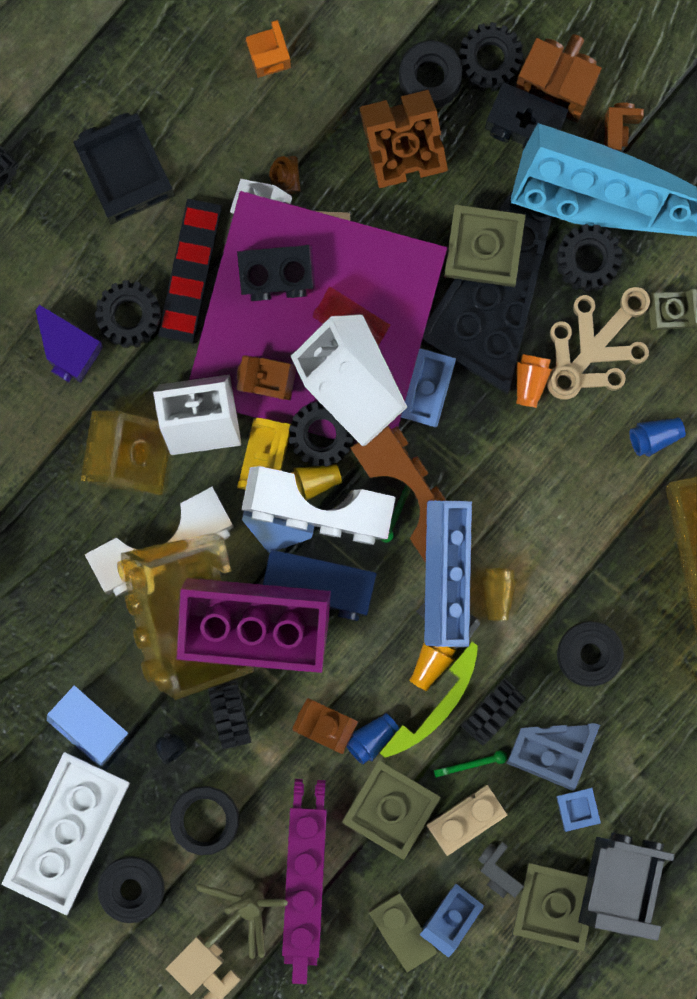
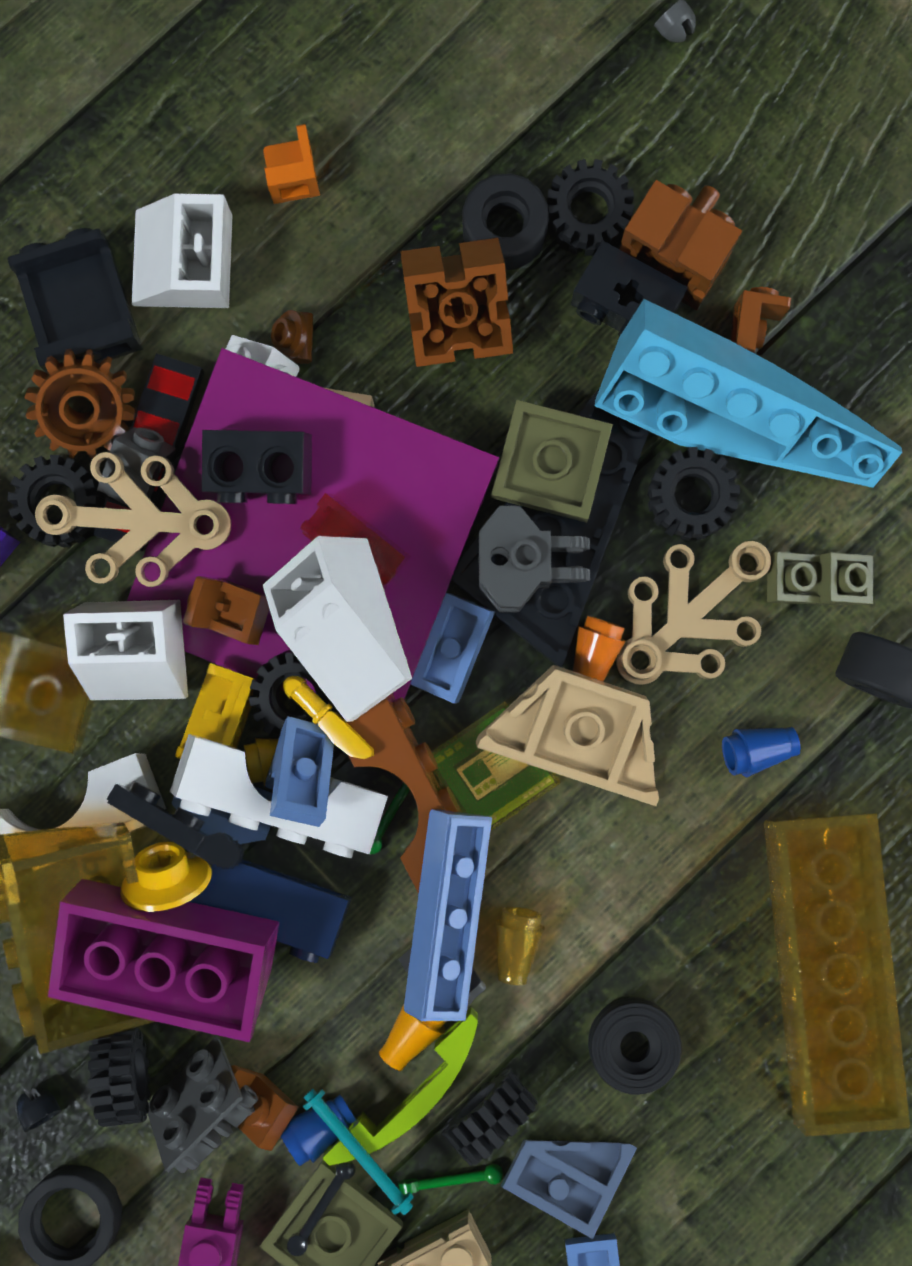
camera: 10 degrees right, 0 degrees up
none -> dark orange gear [25,349,135,458]
none -> tan plant [35,452,231,587]
none -> dark grey bracket [97,427,176,506]
none -> black hinge [107,781,245,869]
none -> yellow piece [120,842,212,912]
none -> white slope [132,194,232,308]
none -> dark grey hinge [148,1036,258,1173]
none -> medium blue slope [265,716,334,827]
none -> yellow piece [283,676,374,759]
none -> black hinge [287,1161,356,1256]
none -> teal axle [303,1088,414,1215]
none -> clear yellow tile [432,702,561,831]
none -> tan wing [476,665,659,806]
none -> dark grey hinge [479,506,590,613]

